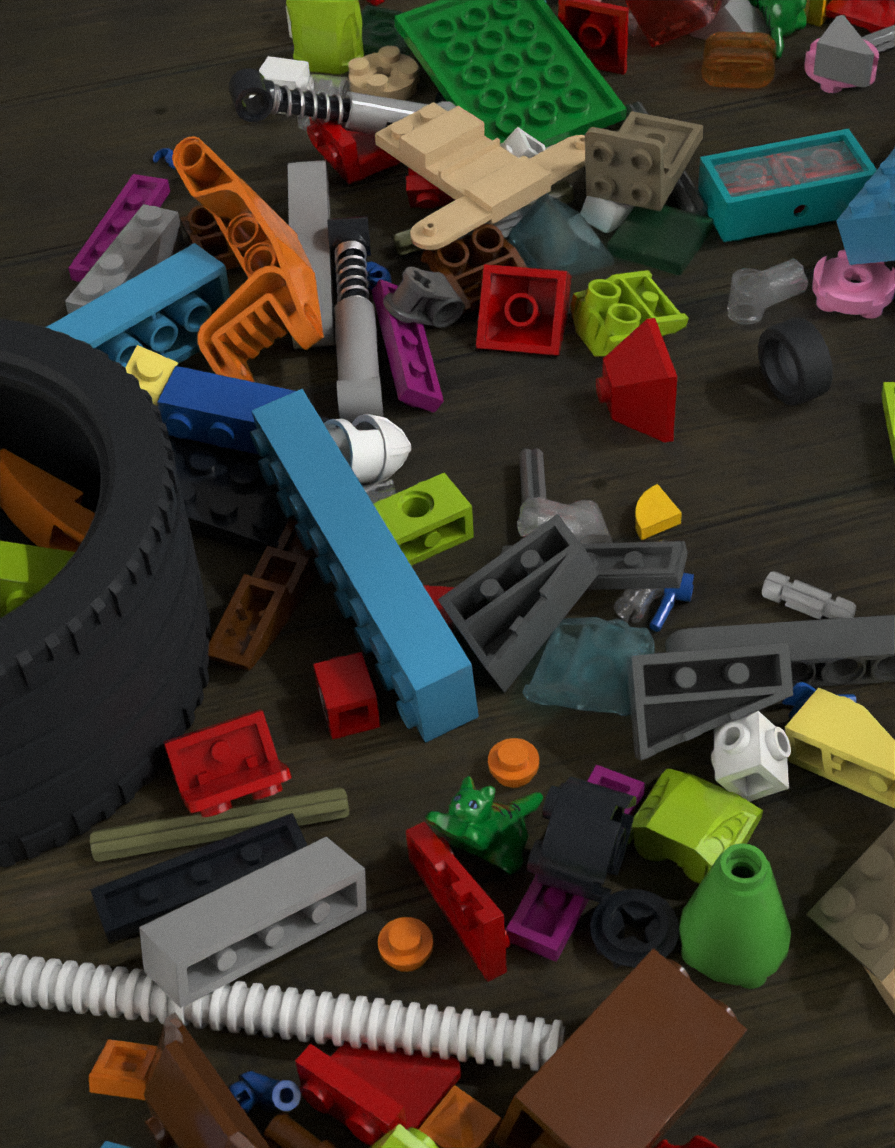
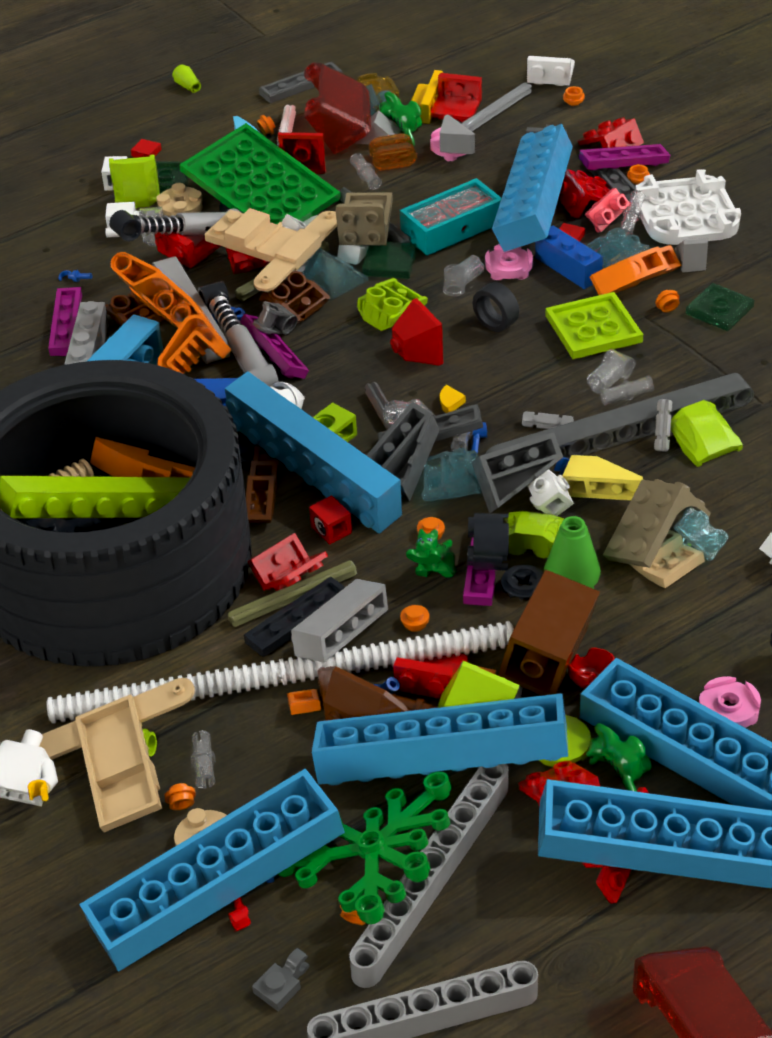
camera: 20 degrees left, 5 degrees down
red wing [405,821,510,982] -> none
red slope [476,264,572,356] -> none
none -> clear pin [350,153,382,190]

